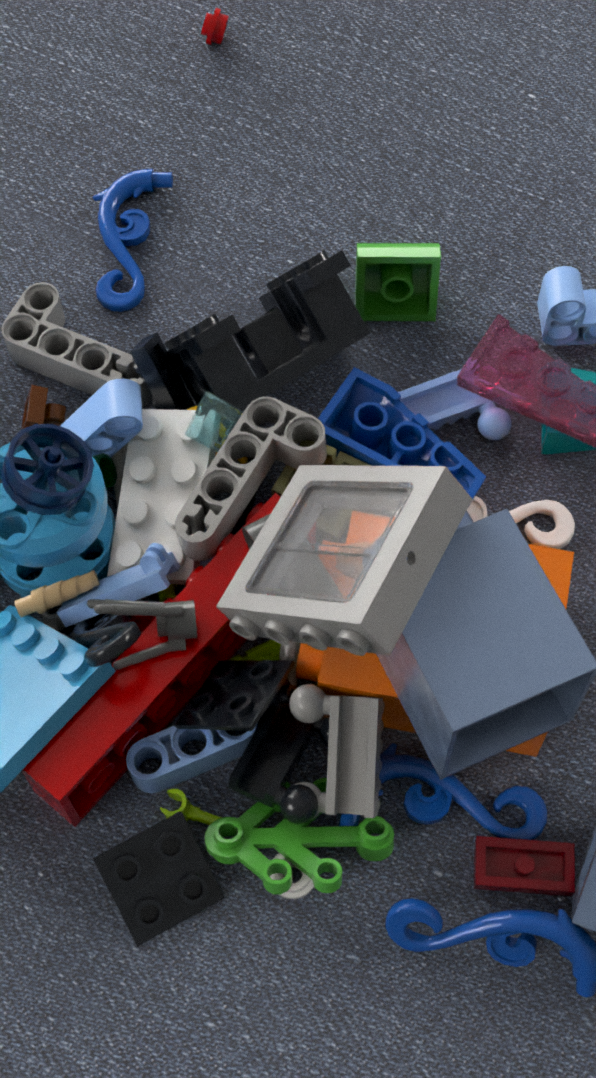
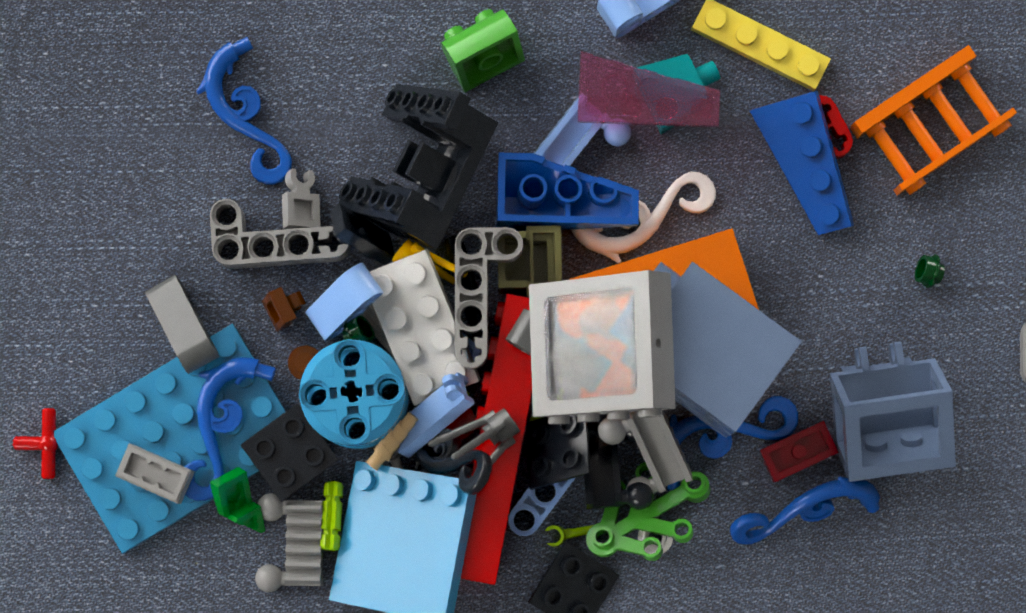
camera: 30 degrees left, 20 degrees up
dark blue wheel [0,424,94,515] -> none
clear light blue slope [185,391,243,453] -> none
none -> light grey plate [282,168,321,229]

